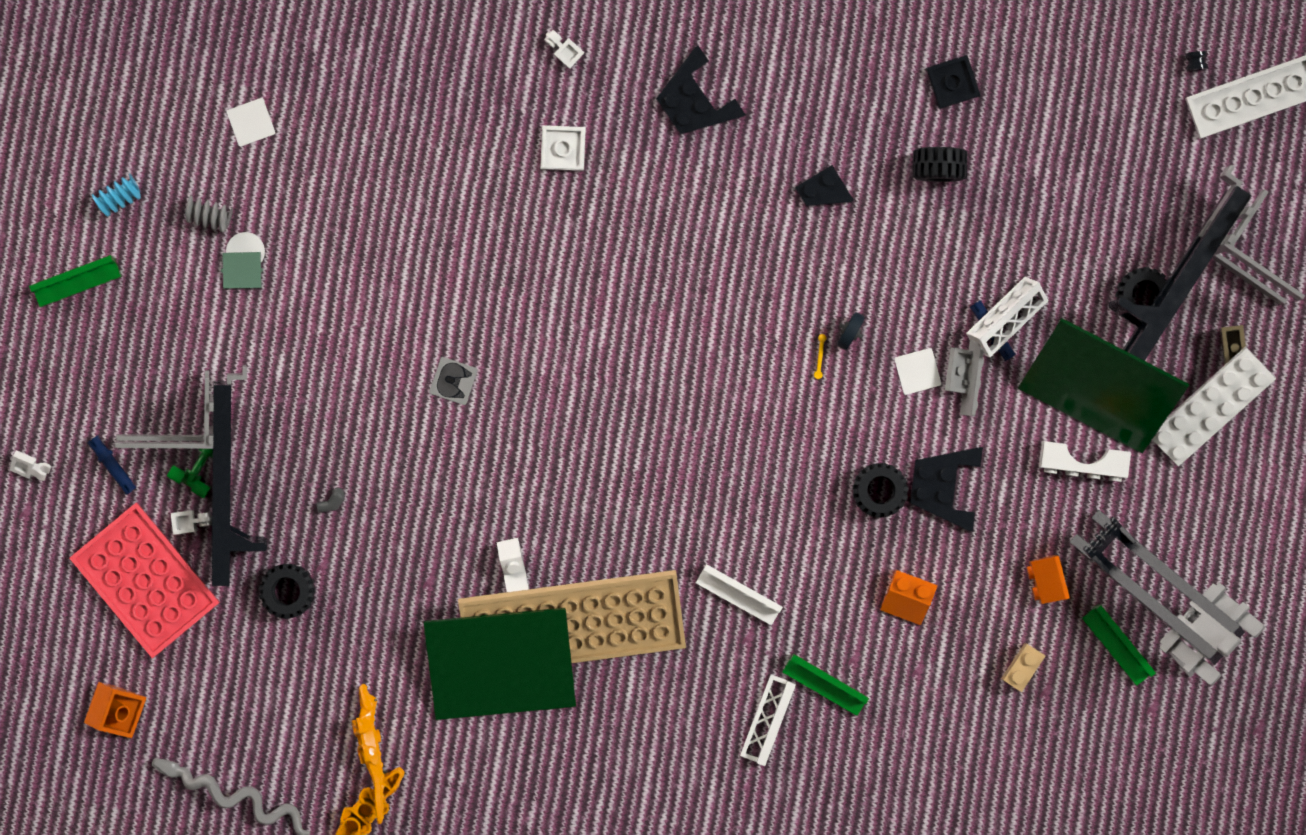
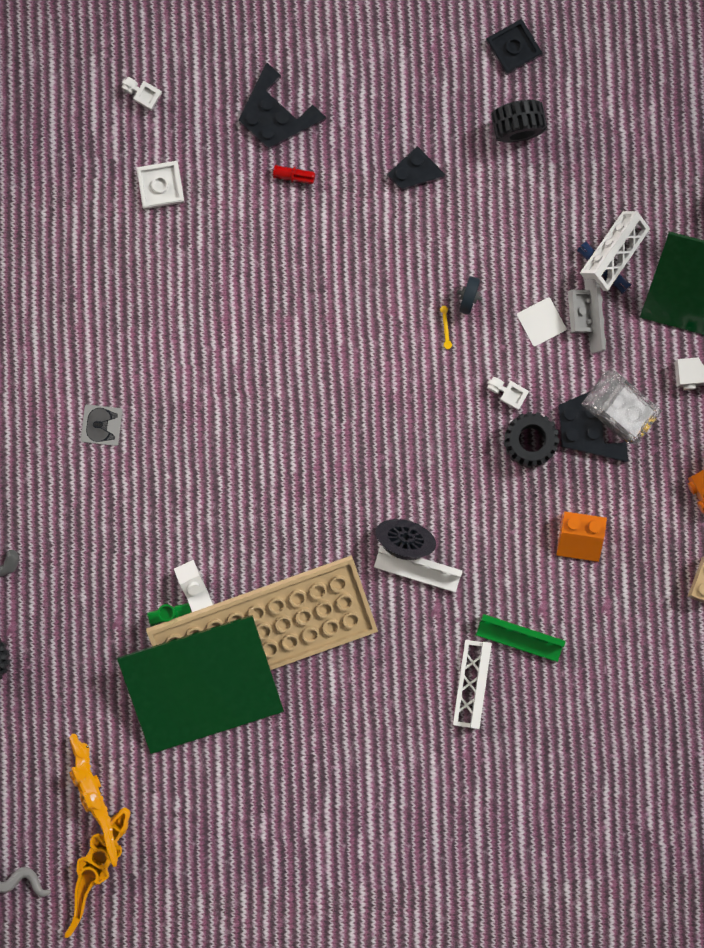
camera: 10 degrees left, 5 degrees down
none -> green bar [147,603,192,627]
none -> red axle [273,165,315,184]
none -> black piece [375,519,436,560]
none -> white plate [487,377,529,410]
none -> clear piece [581,371,662,444]

